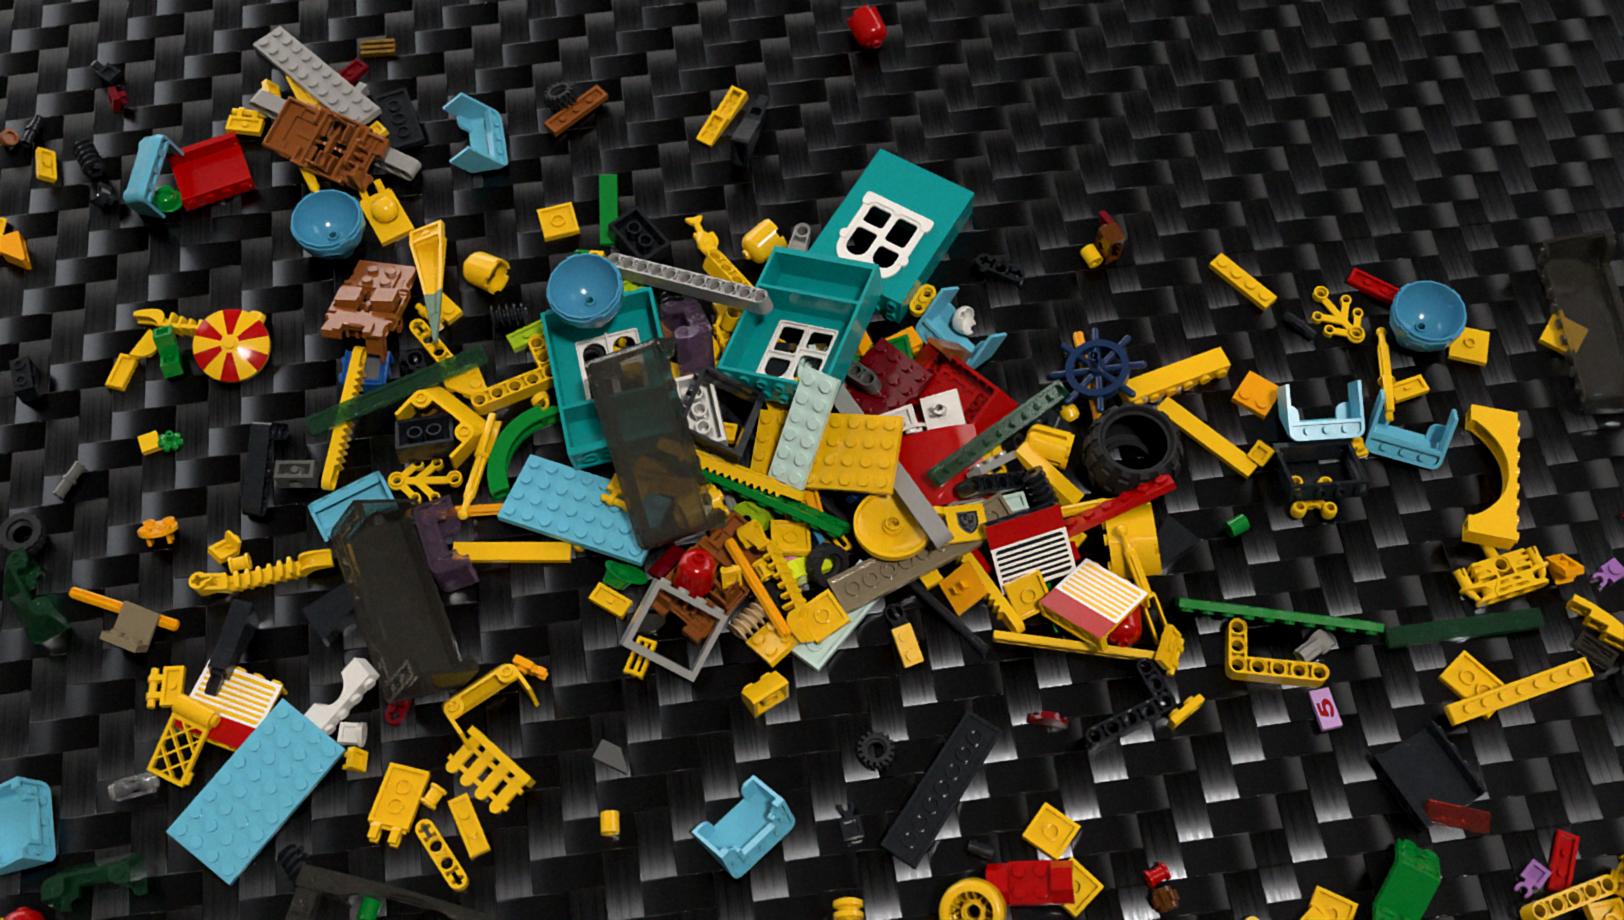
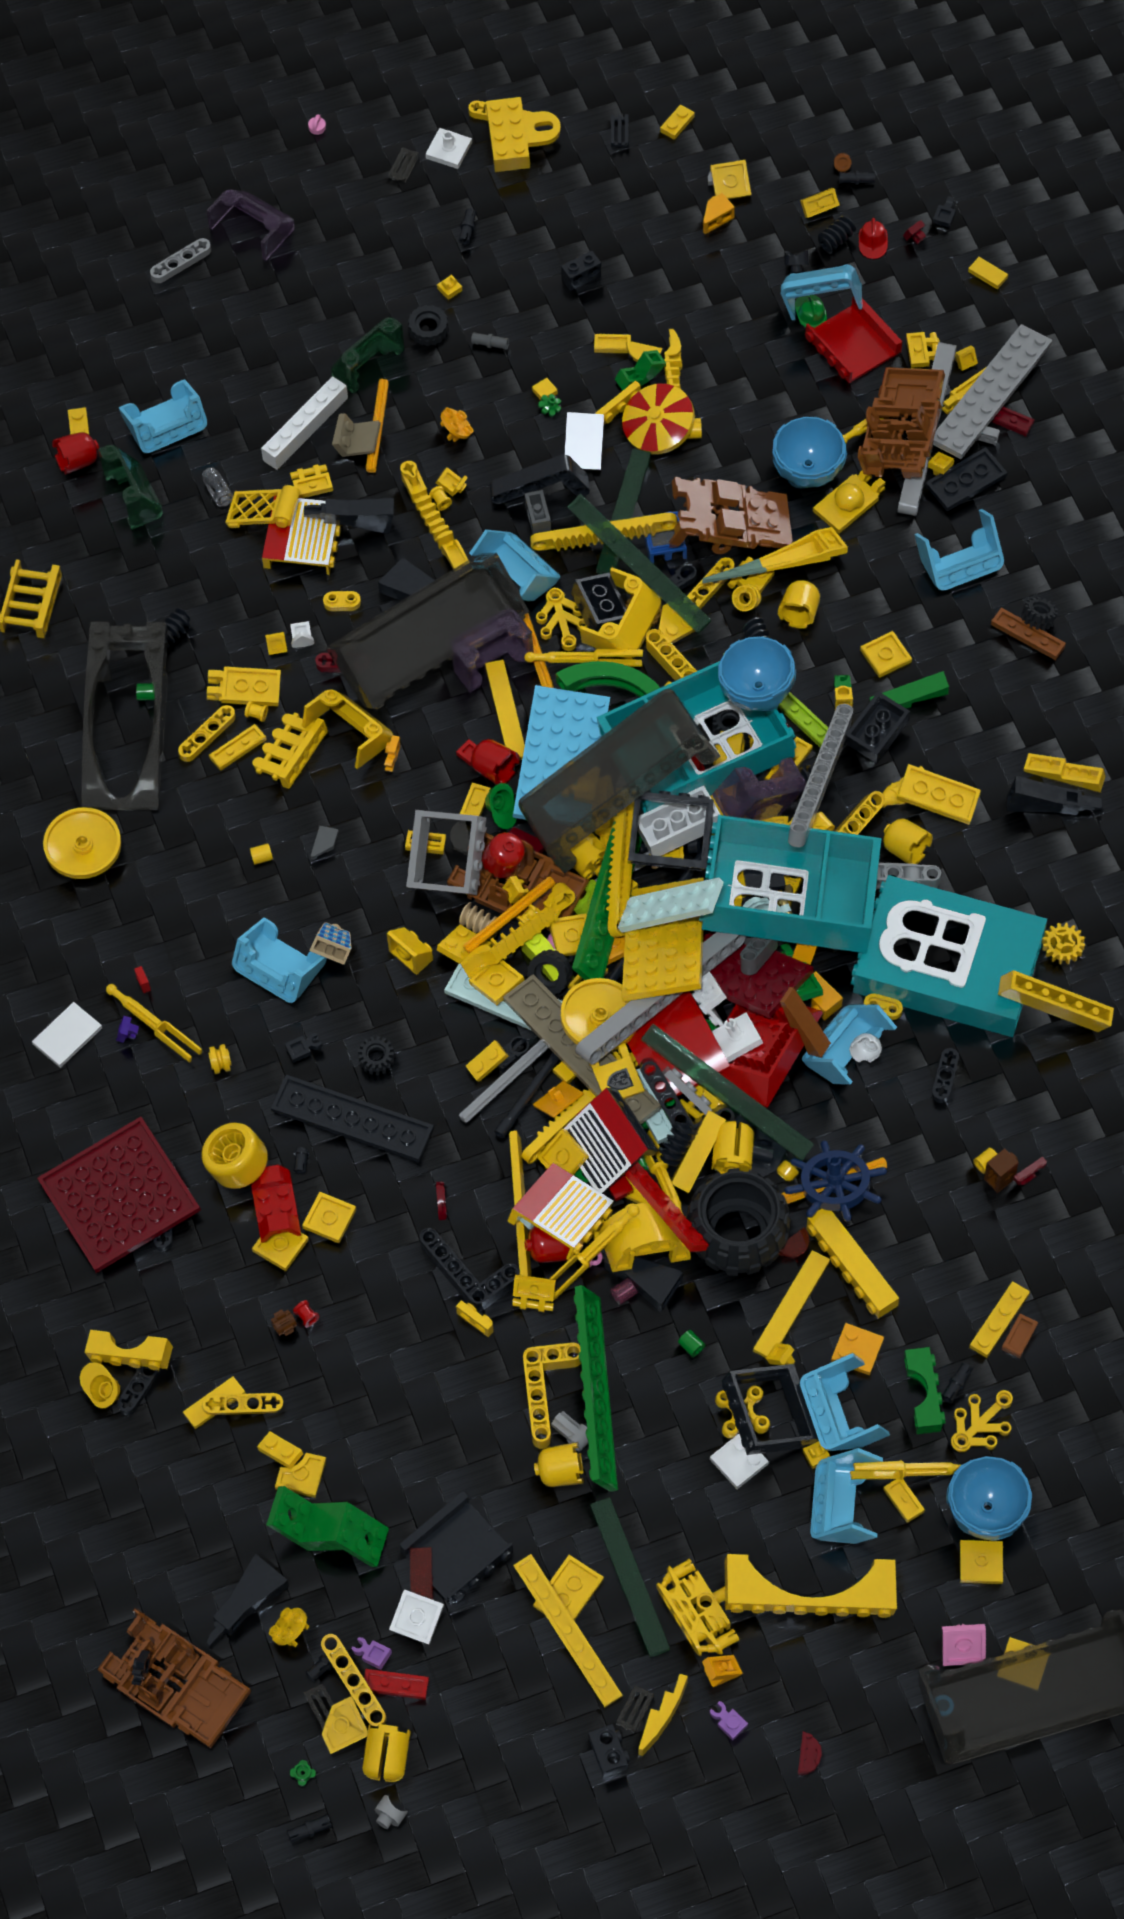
camera: 80 degrees right, 0 degrees up
medium azure plate [166,698,347,885] -> none
white arch [304,657,380,735] -> none
pearl gold tile [360,39,396,58] -> none
lavender tile [1308,687,1343,732] -> none
red tile [1346,268,1400,305] -> none
none -> white brick [261,376,348,470]
none -> tan torso [309,923,351,964]
none -> yellow plate [323,591,361,611]
none -> white plate [389,1590,444,1645]
none -> red tile [456,739,476,766]
none -> light grey axle [459,1040,549,1123]
none -> red cylinder [471,739,520,785]
none -> yellow cylinder [534,1442,584,1487]
none -> tile [565,412,604,470]
none -> yellow plate [595,380,641,425]
none -> clear green tile [596,449,651,575]
none -> clear pink gear [610,1278,637,1305]
none -> white plate [710,1434,769,1489]
none -> yellow wheel [732,584,761,611]
none -> red piece [859,218,888,259]
none -> yellow tile [897,764,981,825]
none -> green arch [904,1347,945,1434]
none -> bright pink tile [942,1624,986,1666]
none -> yellow tile [968,257,1008,290]
none -> yellow brick [998,970,1114,1032]
none -> dark orange tile [1001,1313,1038,1358]
none -> yellow gear [1042,923,1085,964]

